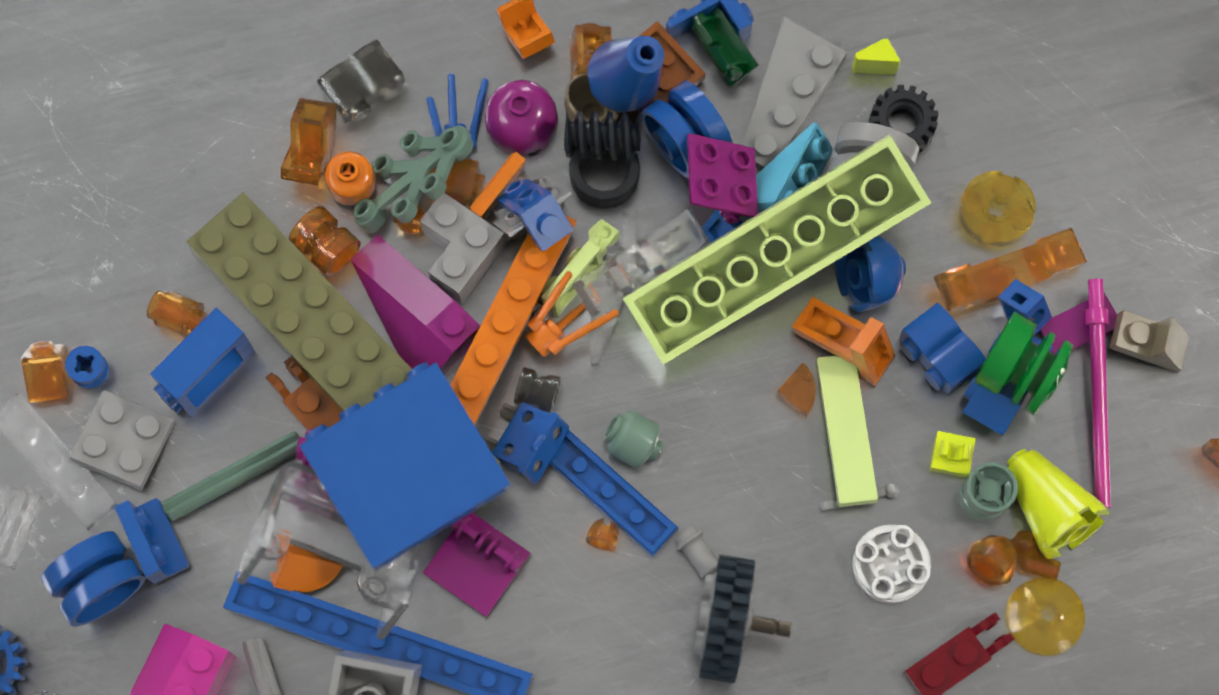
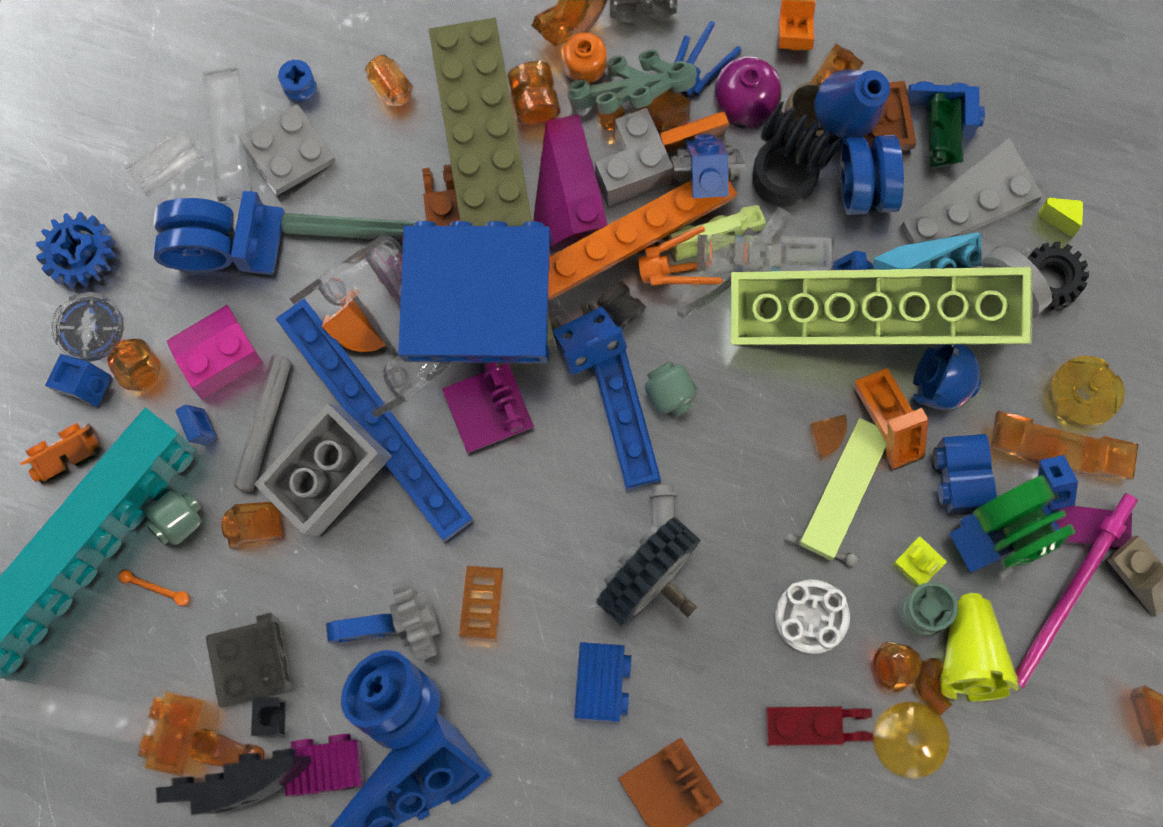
camera: 35 degrees right, 0 degrees up
clear orange bracket [21,341,69,403] -> none
blue window [150,307,256,417] -> none
clear orange hinge [585,518,619,551] -> none
magenta hinge [687,133,758,224] -> none

